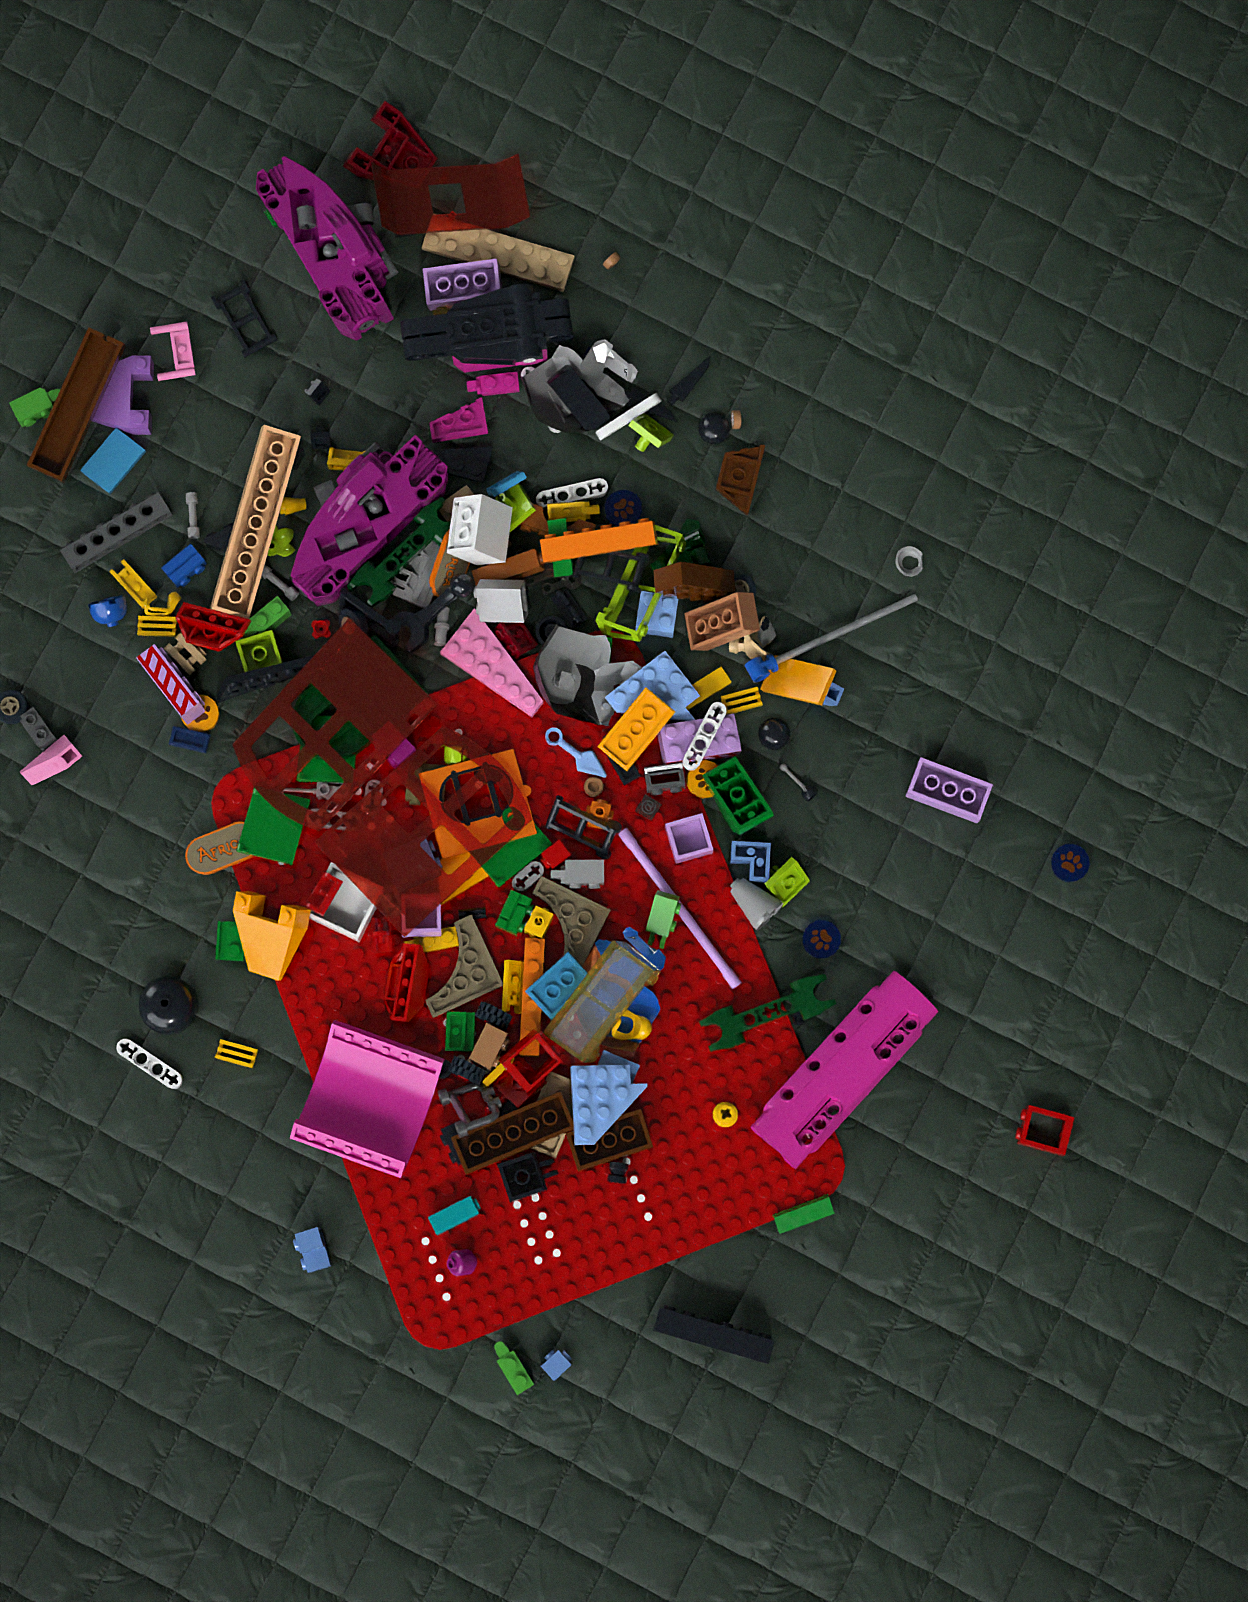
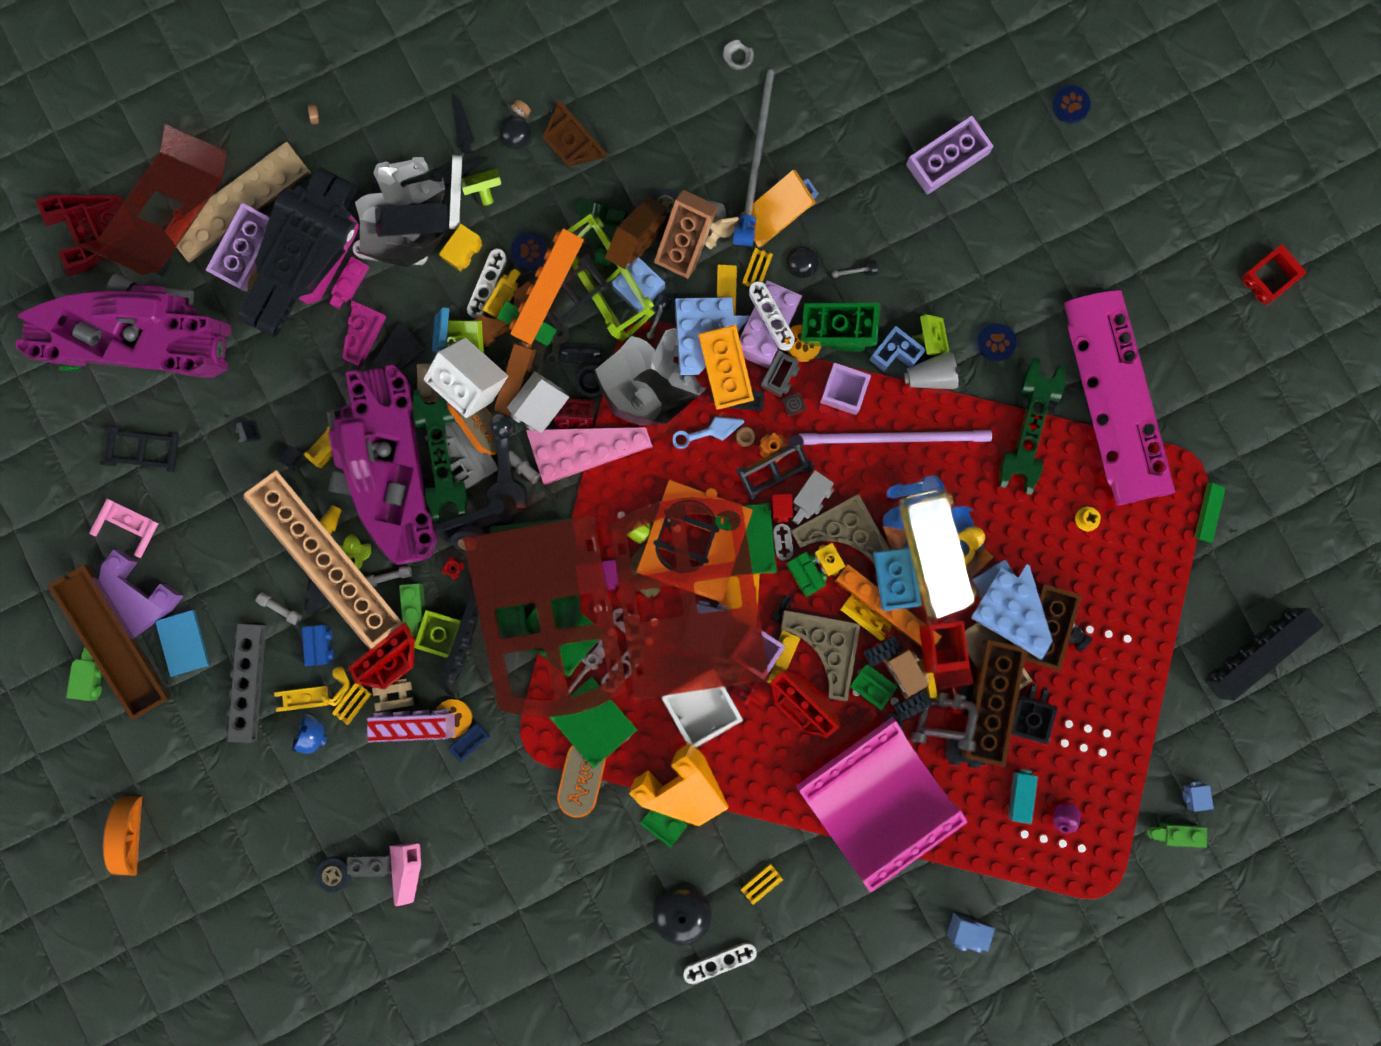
camera: 55 degrees left, 5 degrees up
red hinge [305,872,343,917] -> none
bright green hinge [645,890,682,949] -> none
none -> yellow brick [439,224,482,272]
none -> hinge [647,294,672,339]

